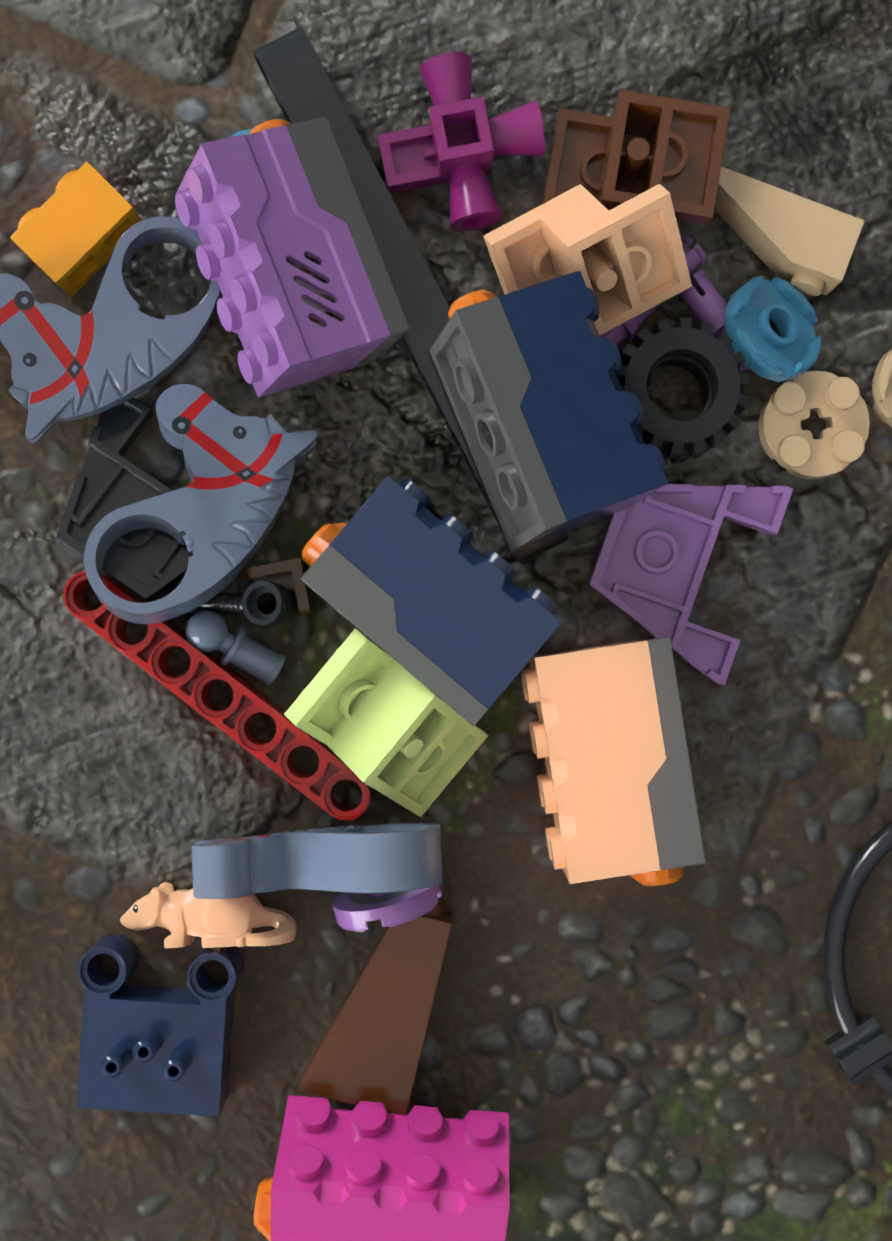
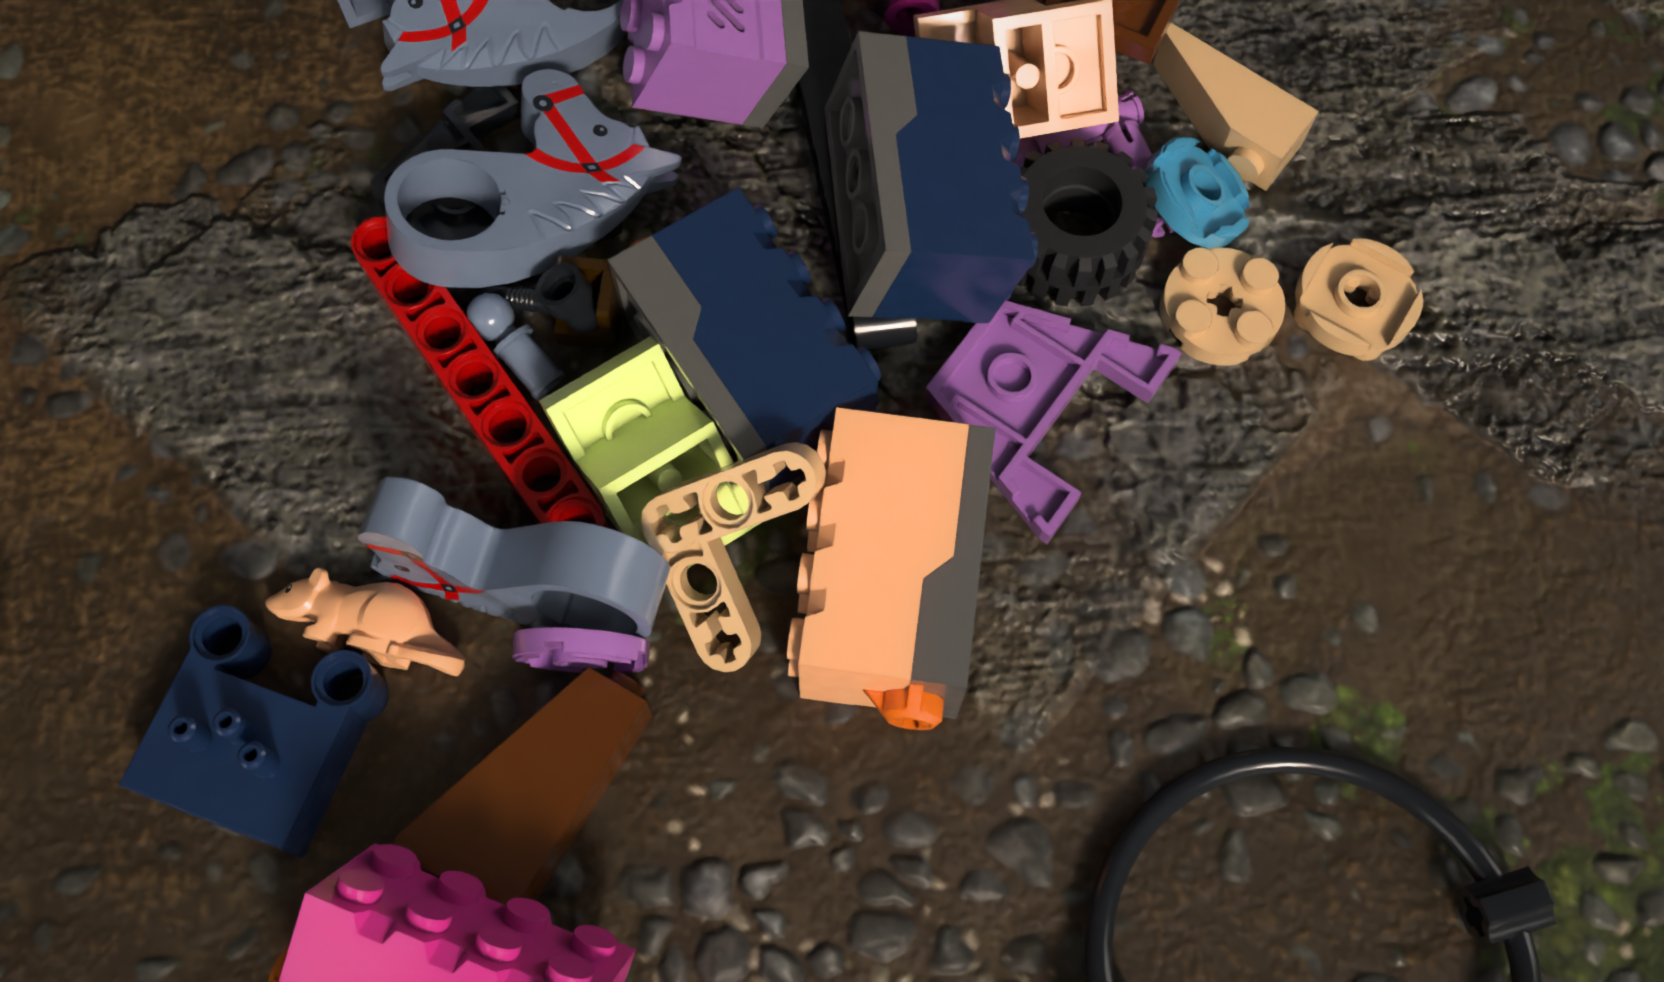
camera: 15 degrees right, 20 degrees down
none -> tan beam [641,442,826,672]

